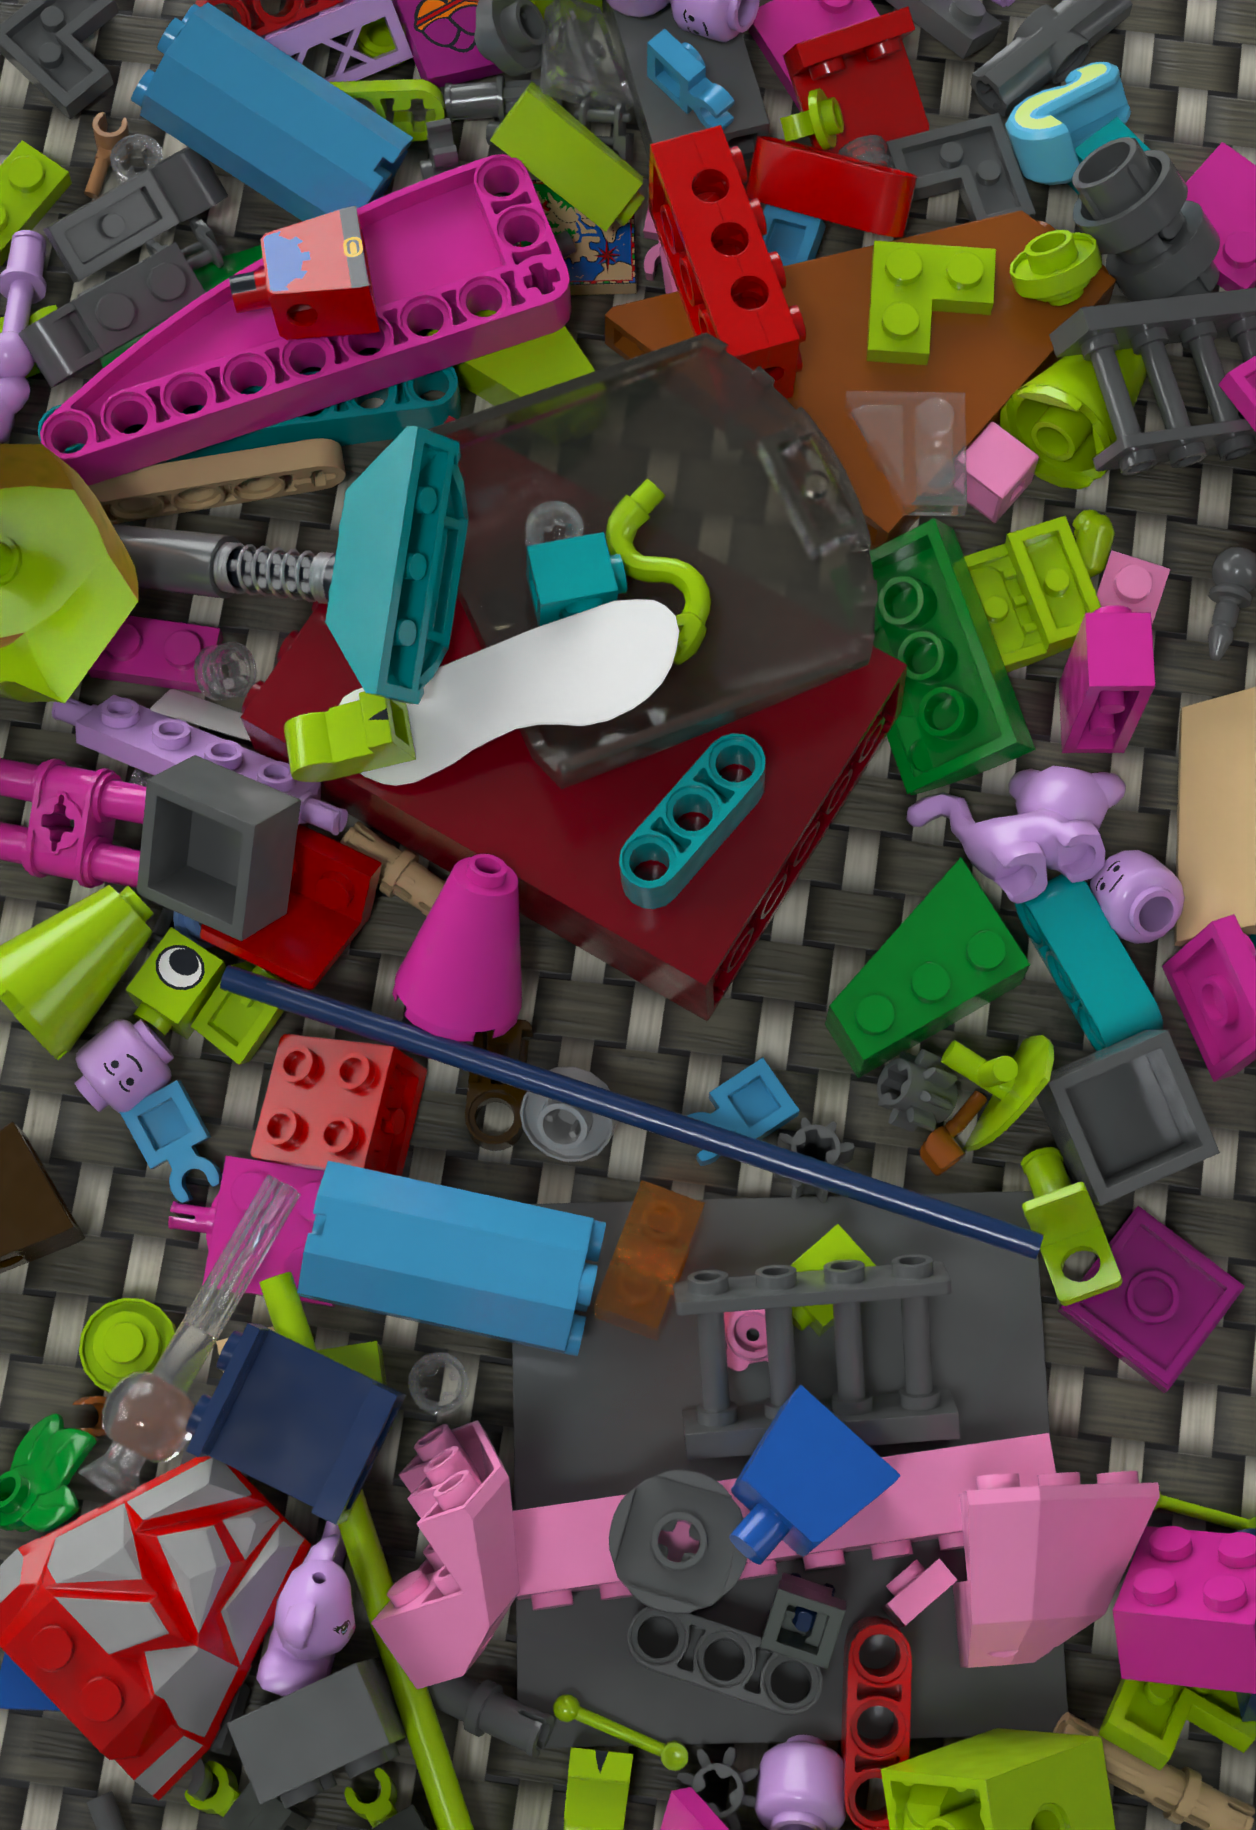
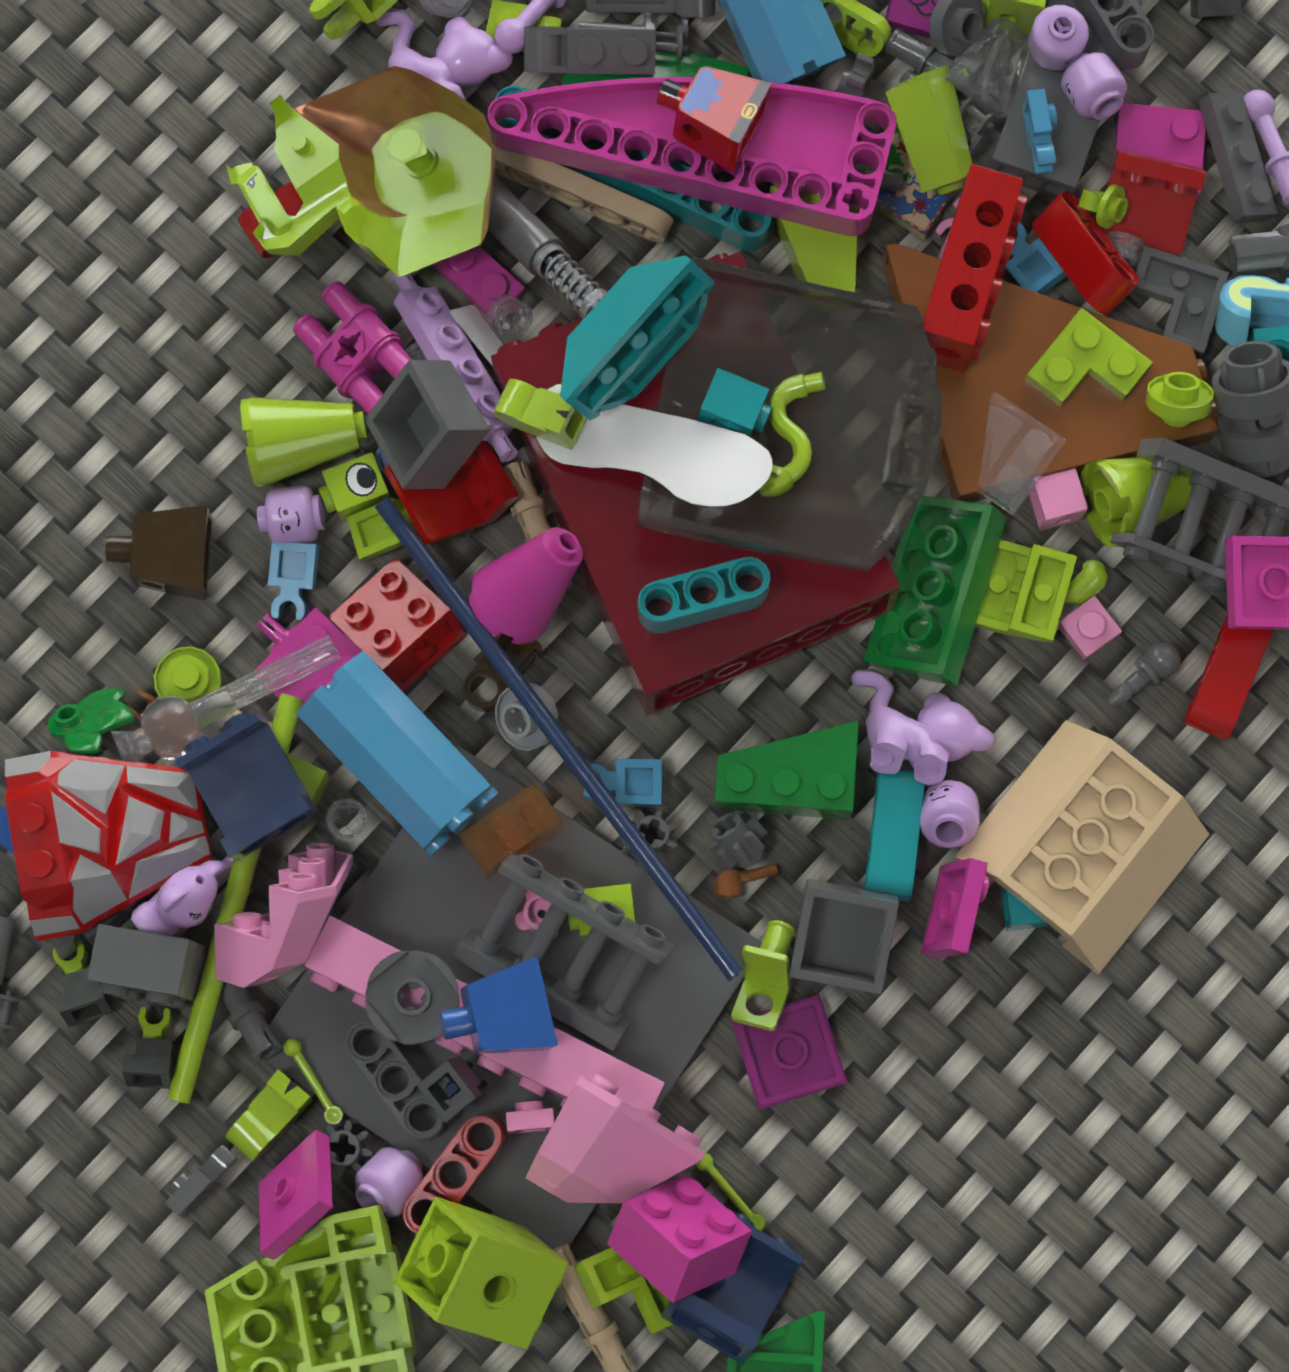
camera: 30 degrees right, 5 degrees up
clear bush [525,501,584,547] -> none
lime shield [941,1035,1054,1152] -> none
dark pink brick [1059,605,1155,753] -> none

